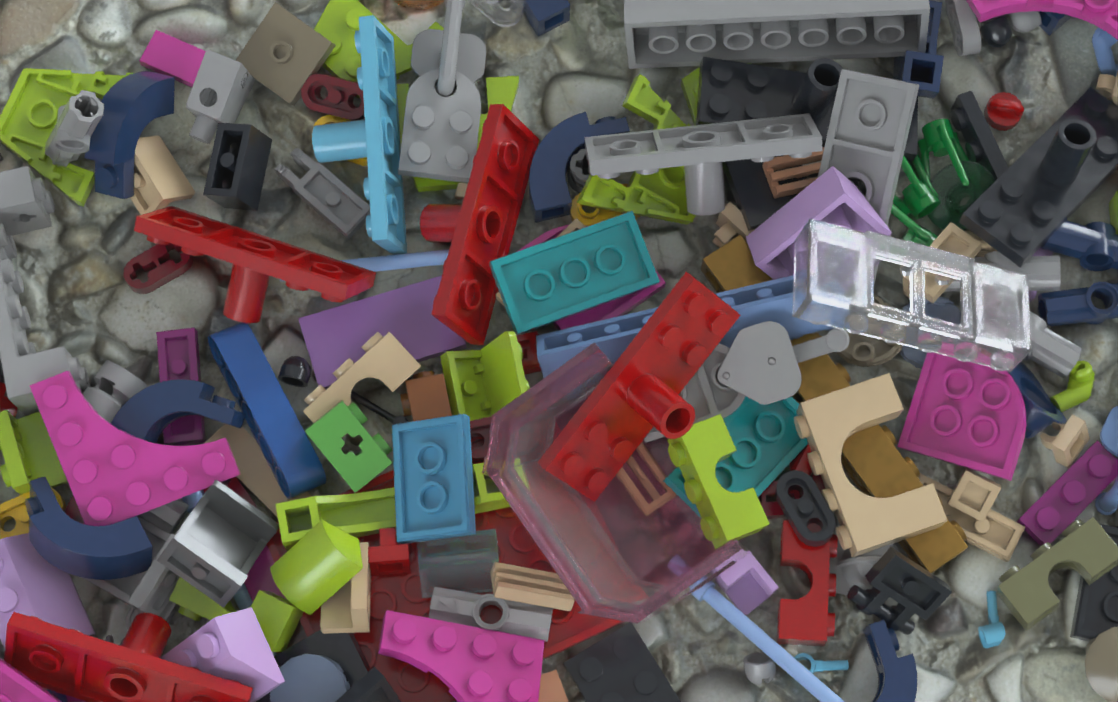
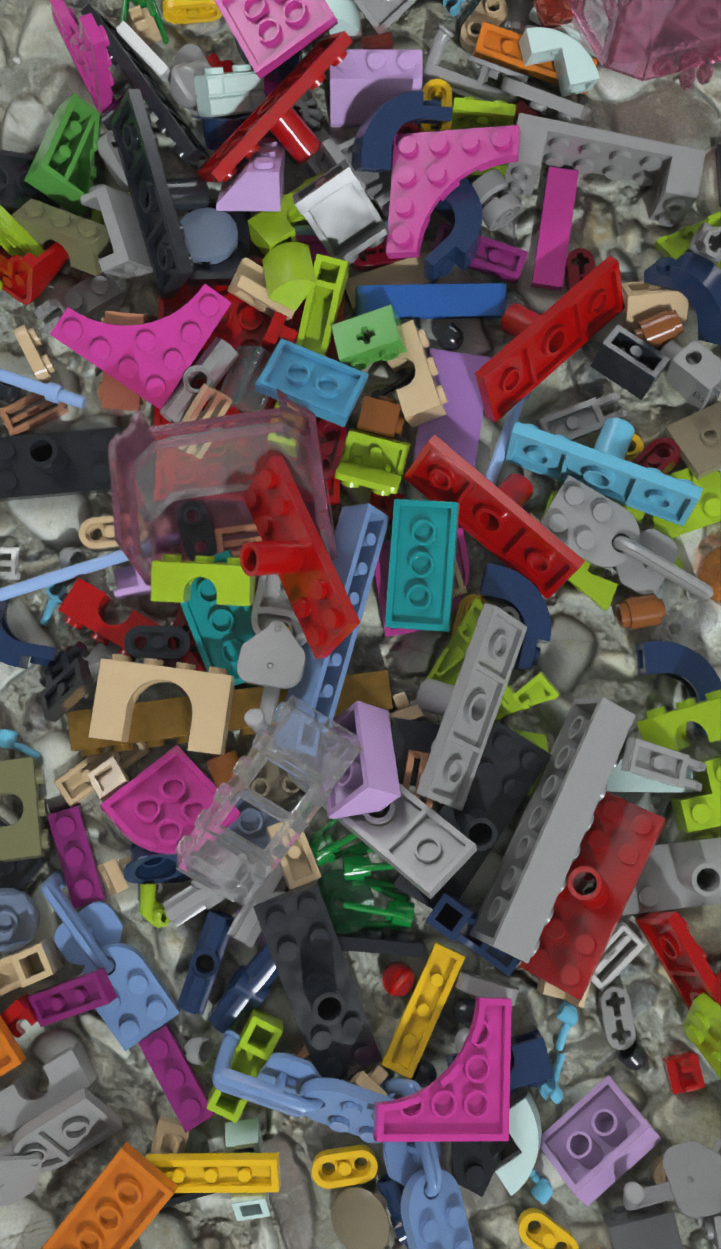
camera: 120 degrees right, 10 degrees up
none -> tan plate [79,514,144,551]
none -> black plate [176,500,217,561]
none -> dark orange brick [206,746,245,796]
none -> yellow plate [381,941,465,1079]
none -> black hinge [410,1058,437,1088]
none -> dark pink tile [531,167,579,291]
none -> dark orange brick [615,593,666,630]
none -> dark orange brick [634,310,684,348]

